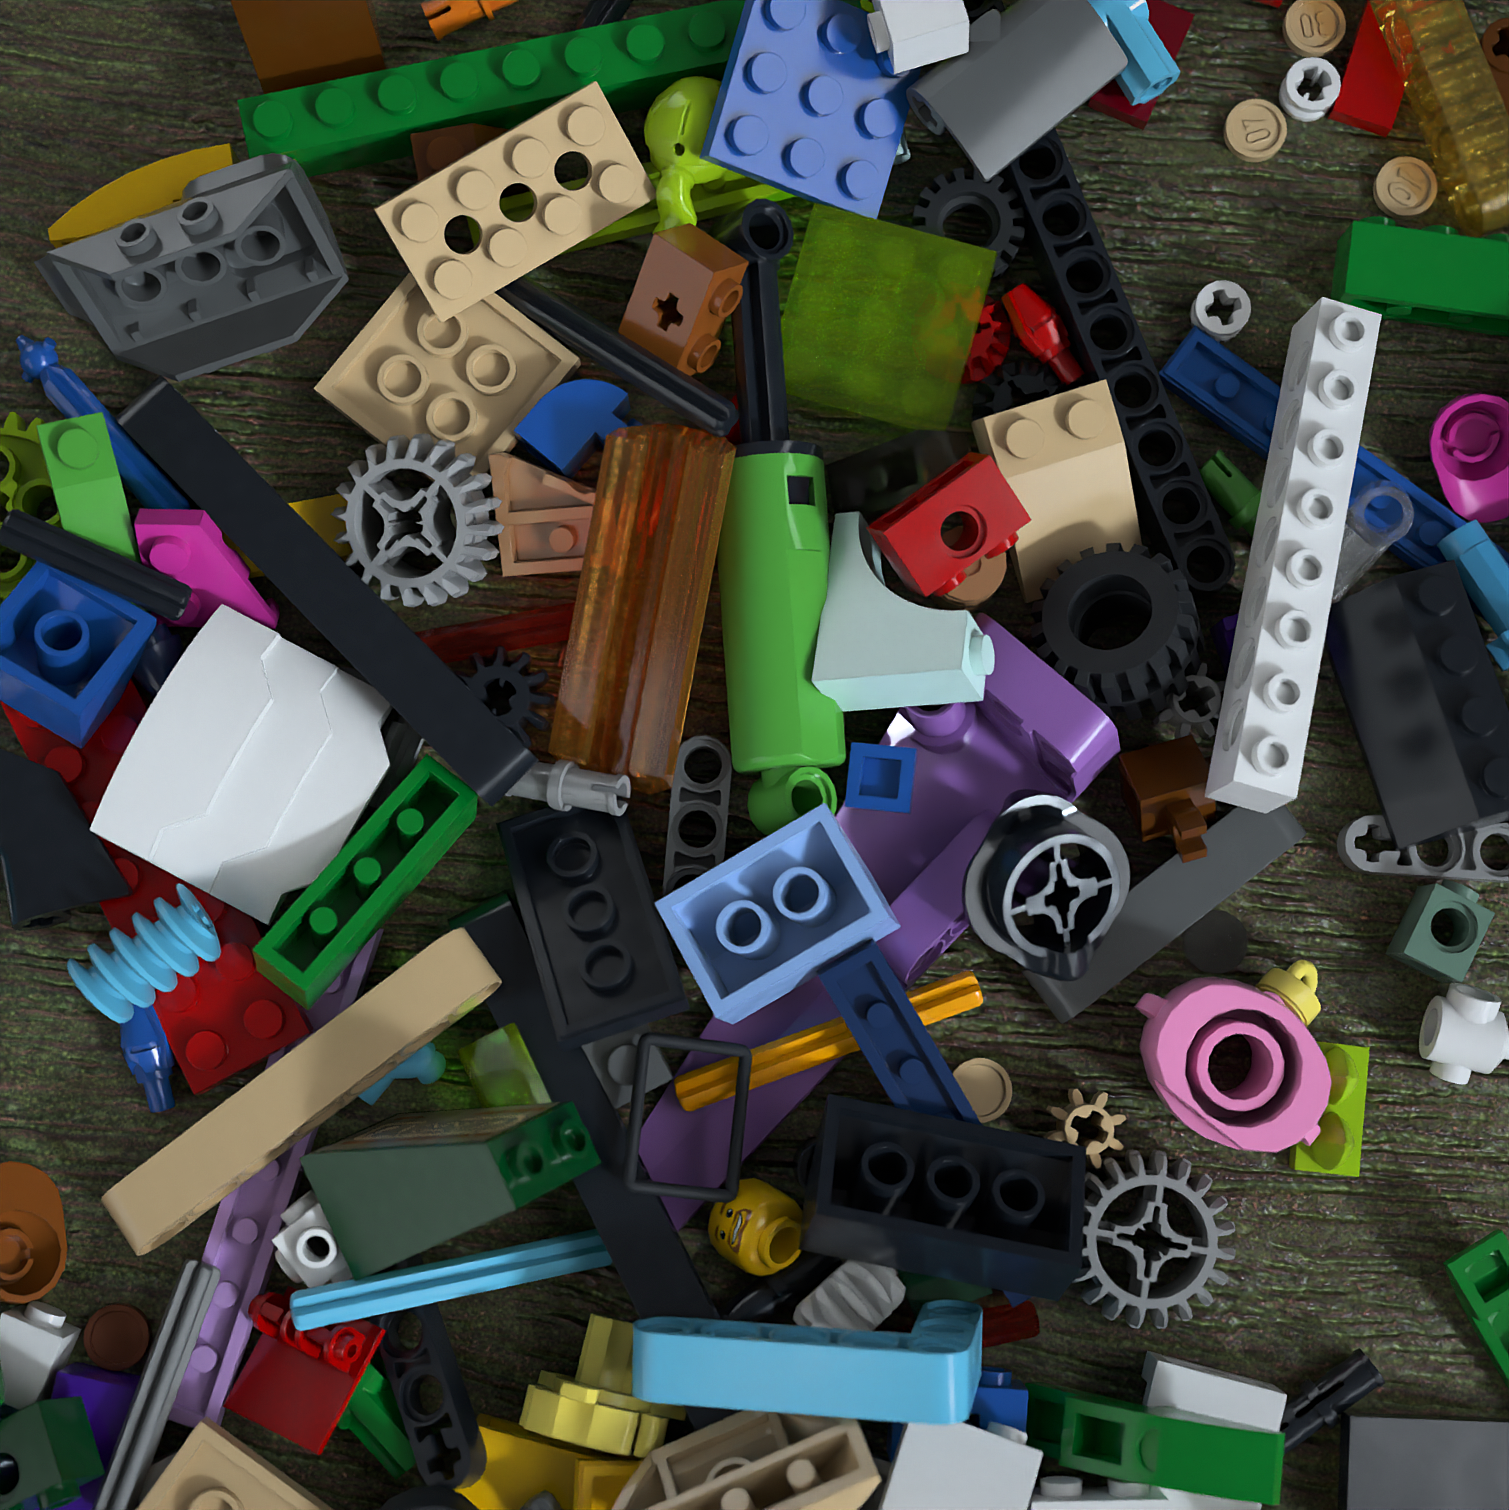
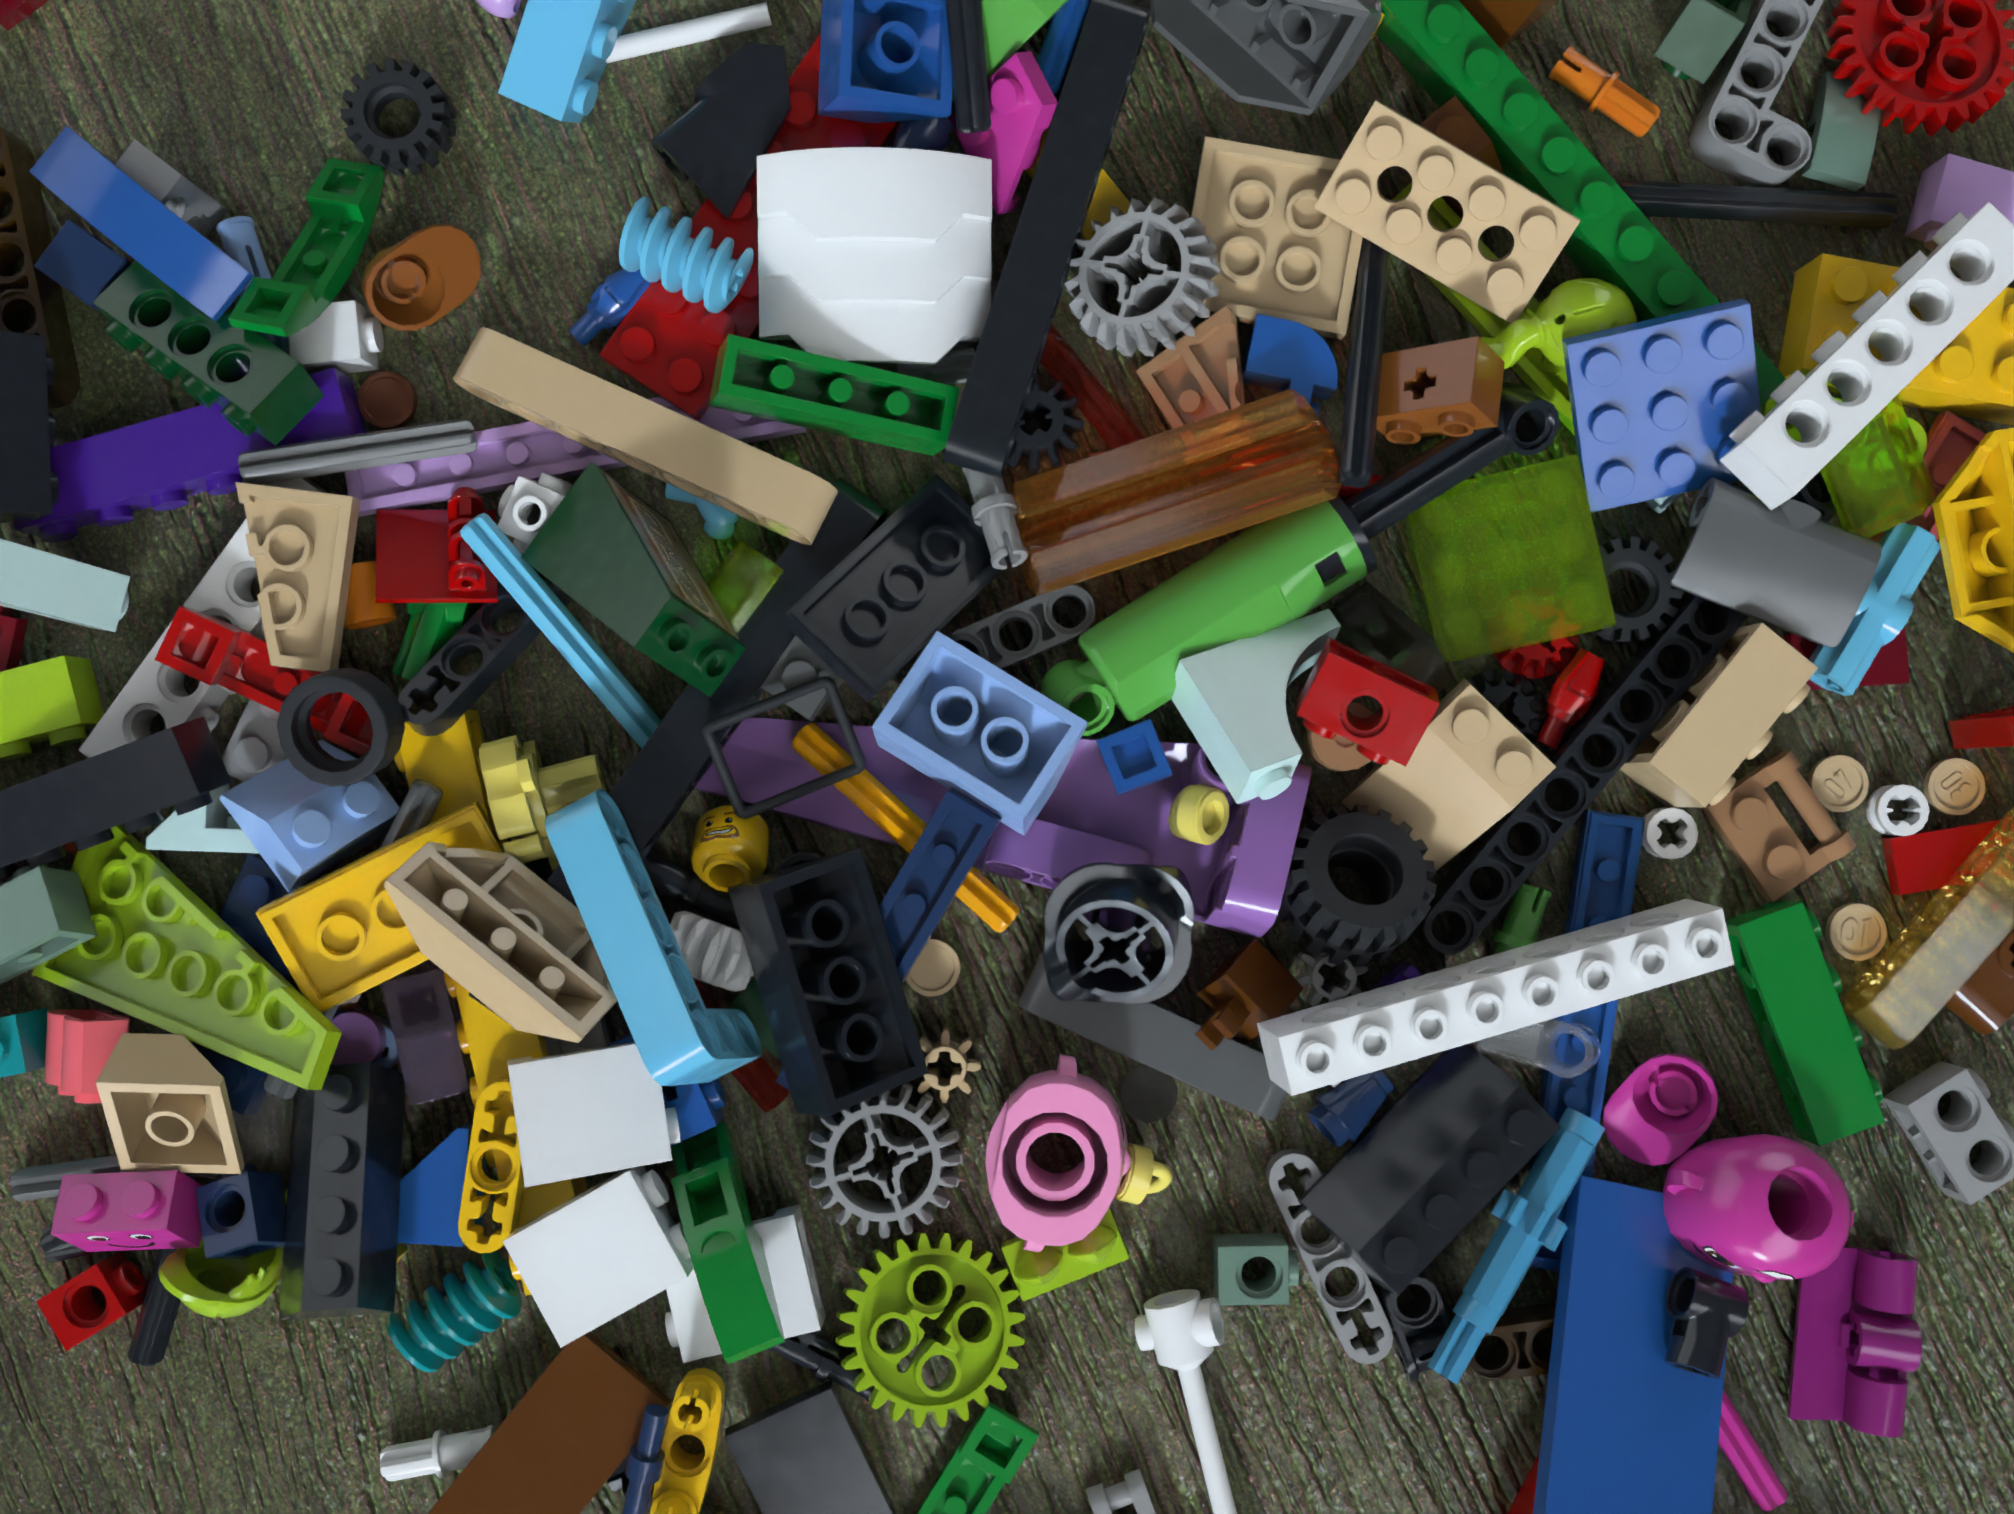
camera: 65 degrees right, 5 degrees up
none -> orange beam [344,561,397,630]
none -> lime gear [836,1232,1025,1428]
none -> light yellow tile [1168,784,1229,845]
none -> dark blue cone [1307,1070,1394,1148]
none -> tan brick [1620,622,1818,808]
none -> medium nougat plate [1699,749,1857,902]

